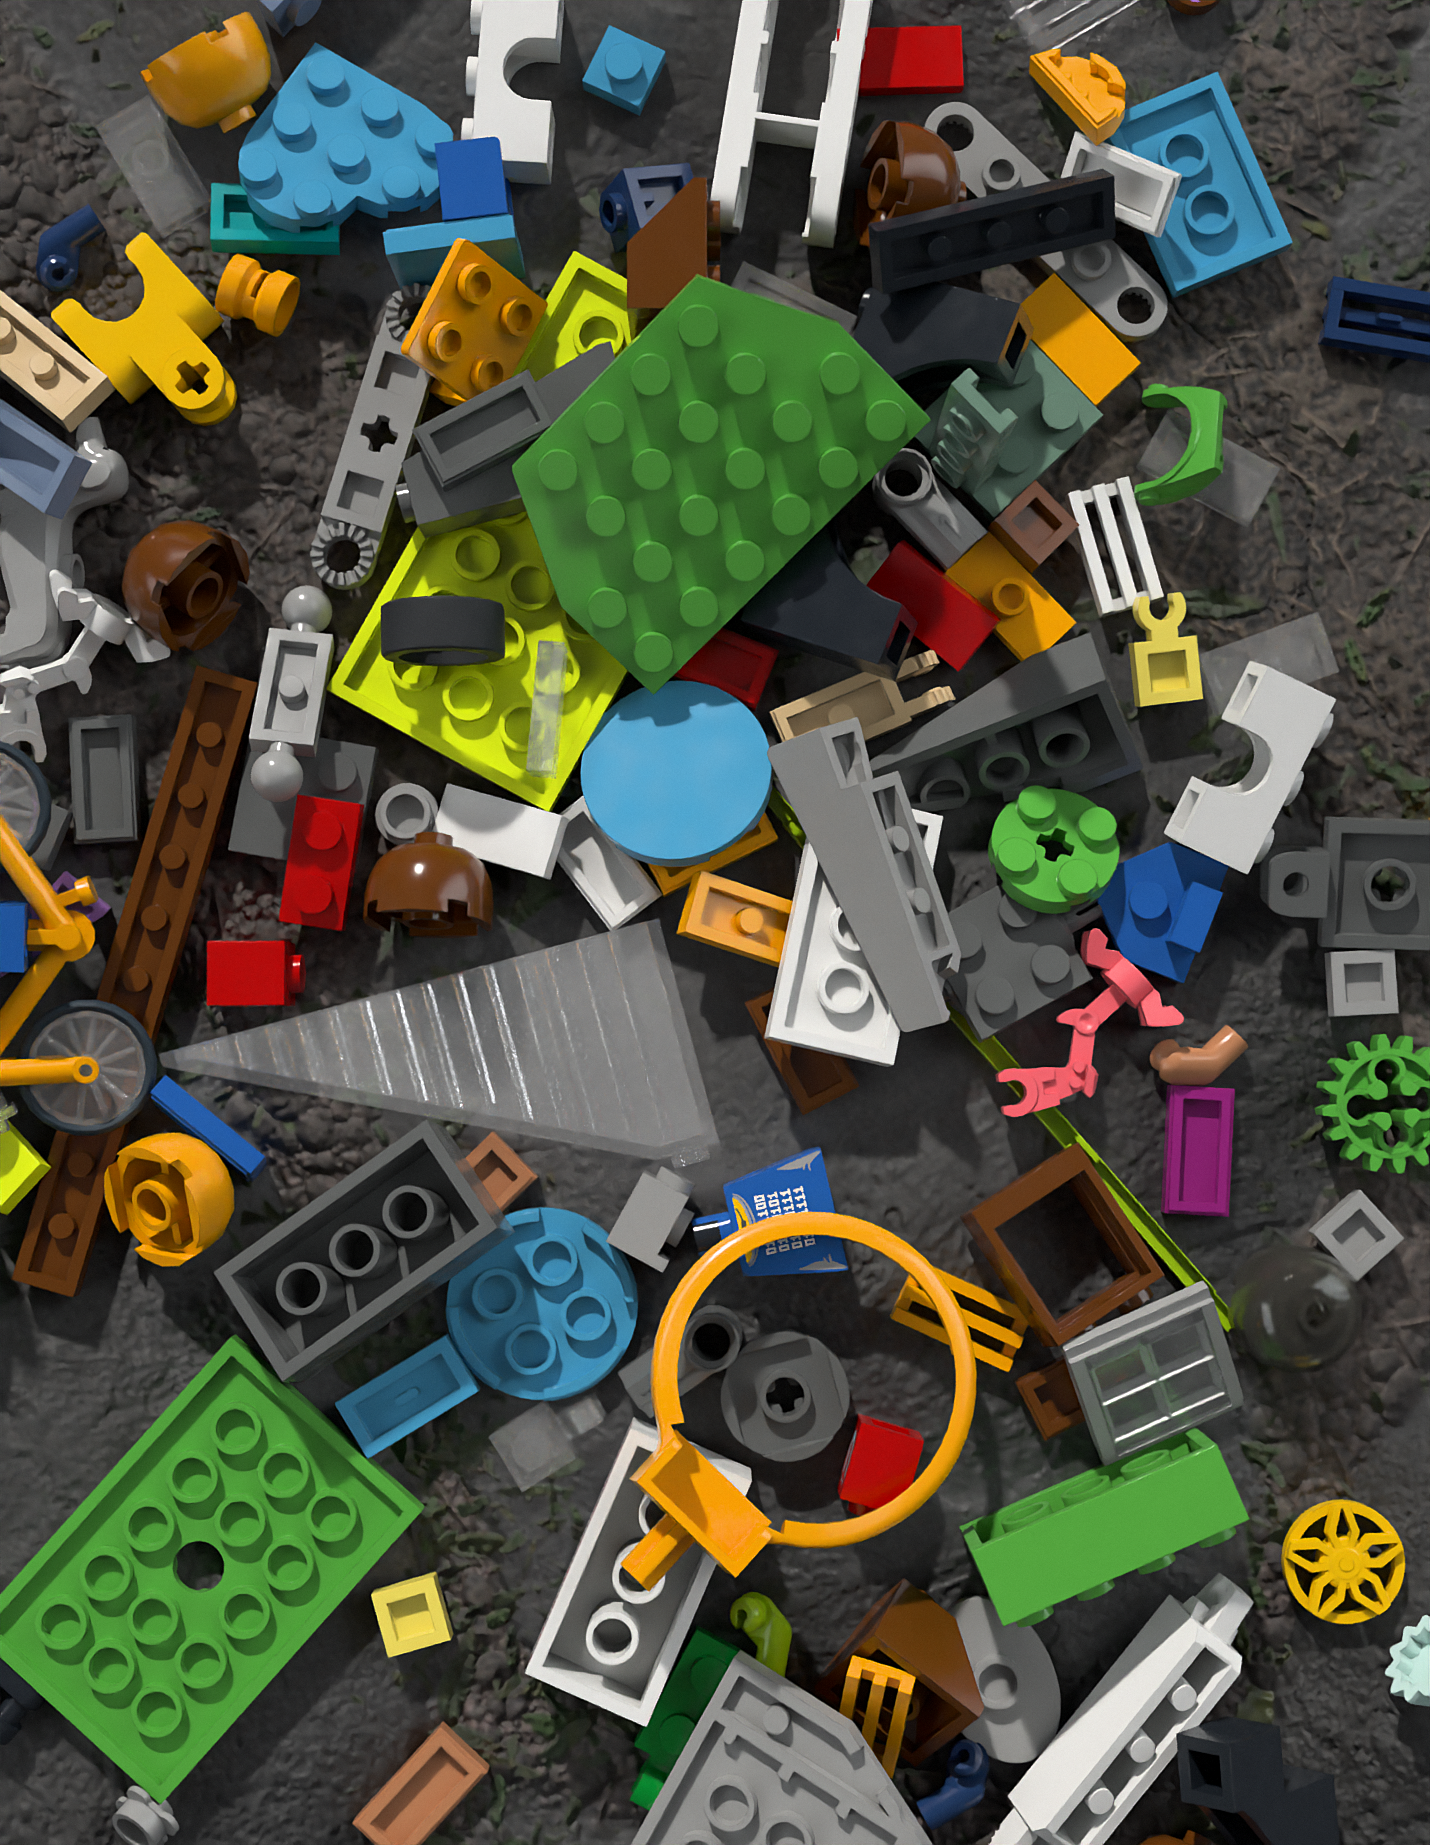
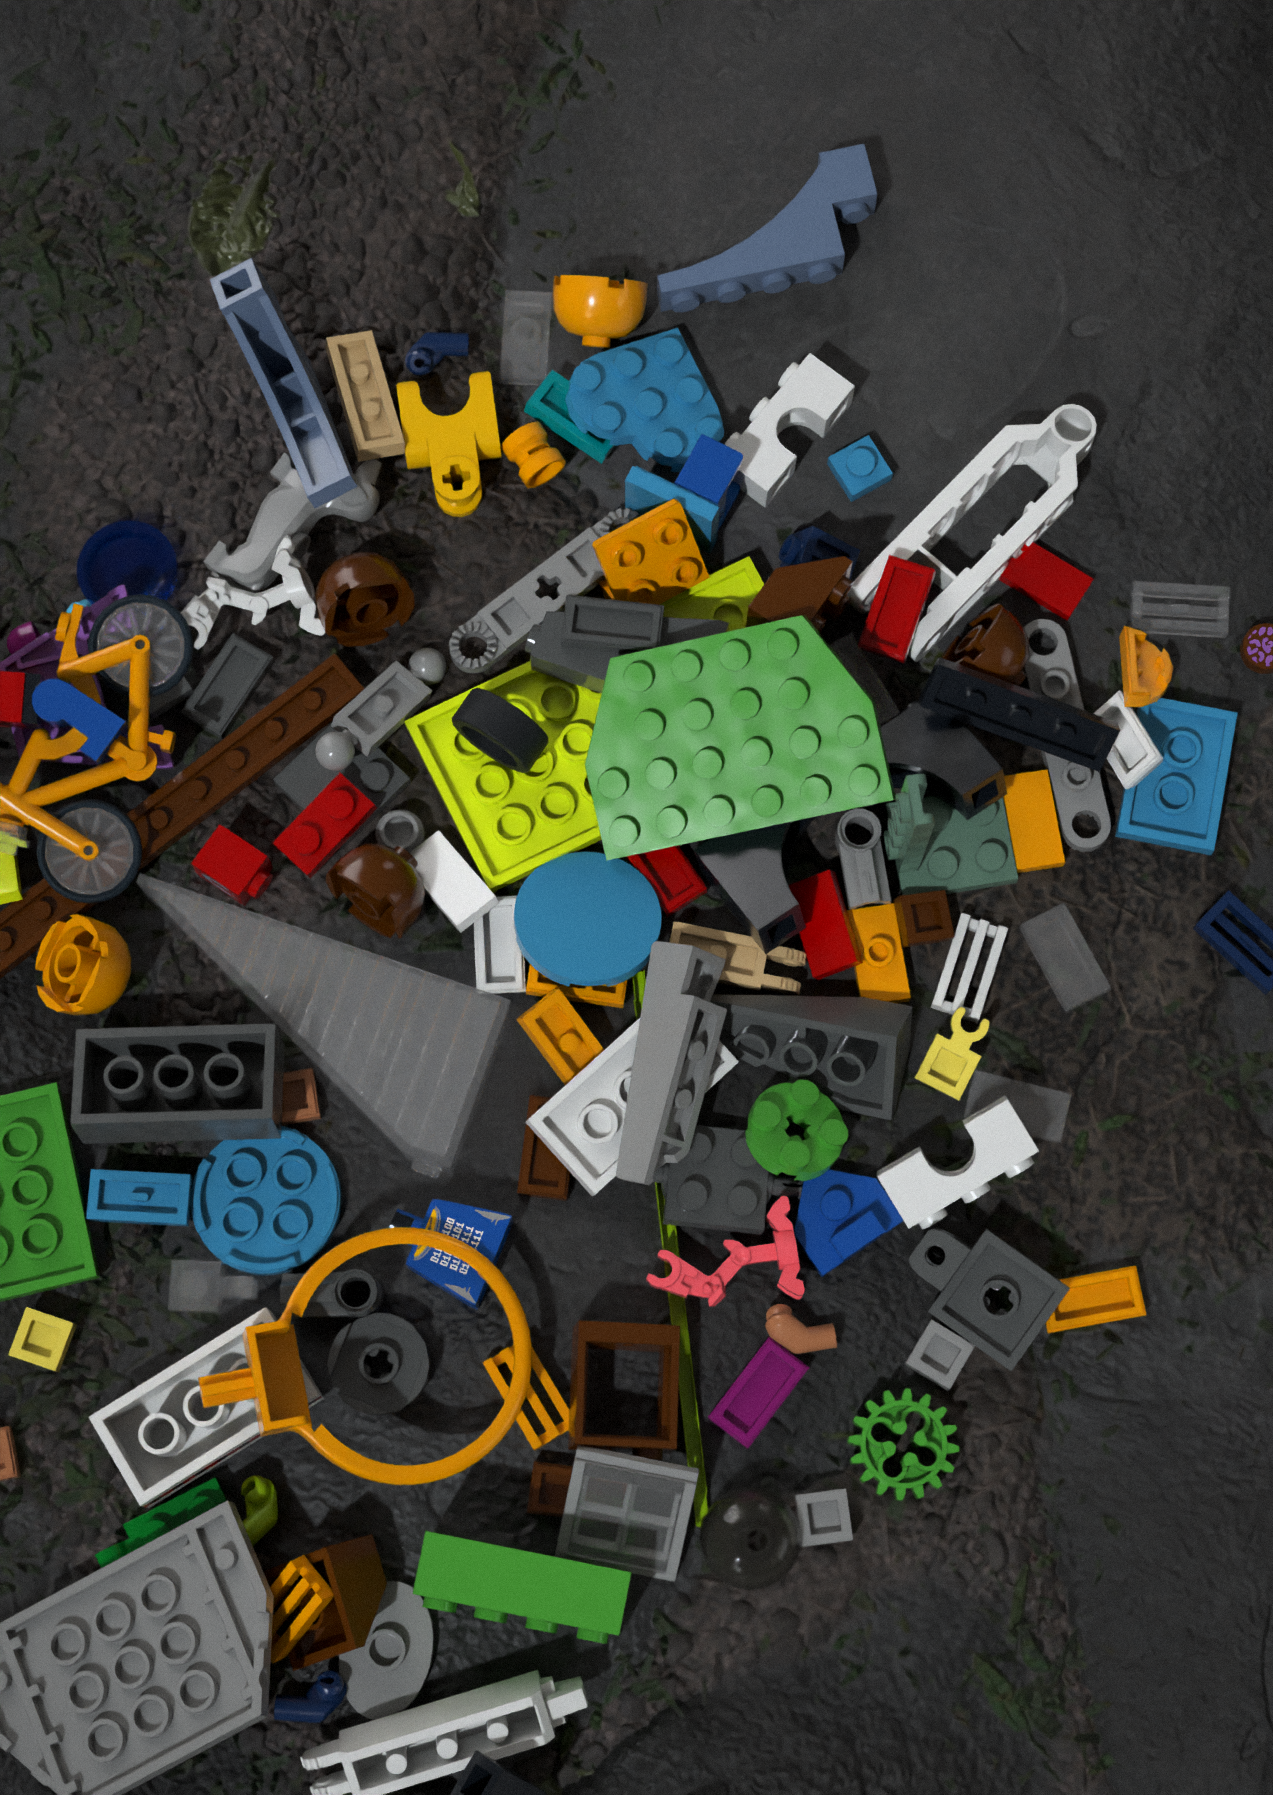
camera: 30 degrees right, 10 degrees down
blue tile [150,1075,267,1182] -> none
clear tile [526,640,568,779] -> none
light grey brick [606,1166,695,1273] -> none
red brick [837,1413,924,1516] -> none
bright green helmet [1134,384,1228,506] -> none
yellow wheel [1281,1499,1405,1624] -> none
none -> red tile [858,555,936,664]

